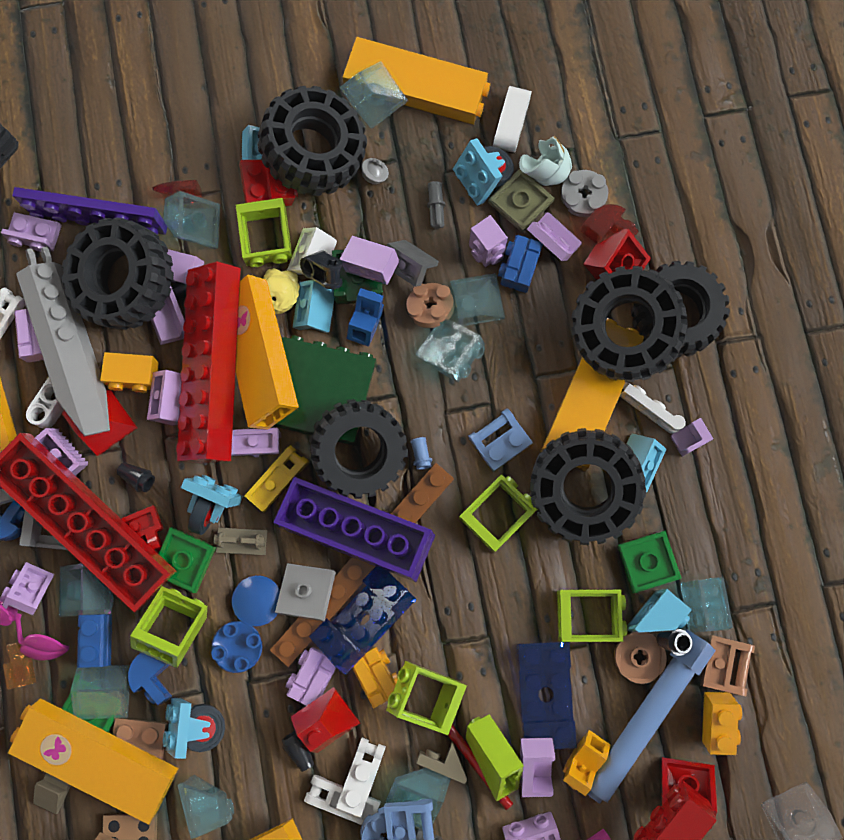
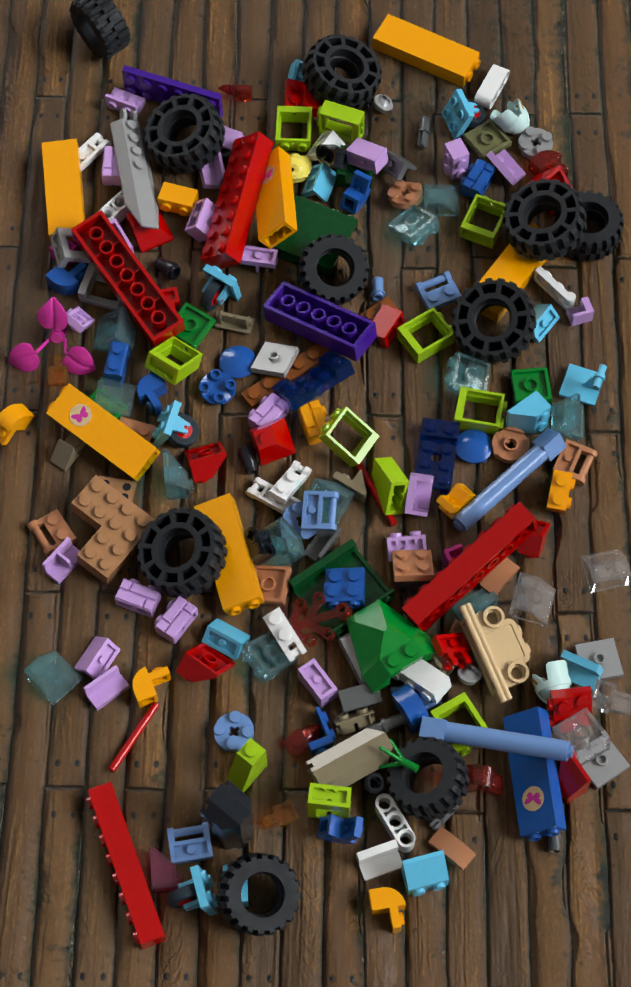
camera: 10 degrees right, 15 degrees down
clear light blue slope [164,191,220,249] -> none
yellow plate [245,445,309,513] -> none
clear light blue slope [340,61,408,129] -> none
black cone [656,629,692,656] -> none
none -> red slope [184,441,227,483]
none -> lime window [317,100,365,144]
none -> panel [372,305,405,349]
none -> clear light blue plate [444,352,491,394]
none -> blue dish [455,429,492,463]
none -> lime window [459,194,506,249]
none -> medium azure plate [558,364,607,407]

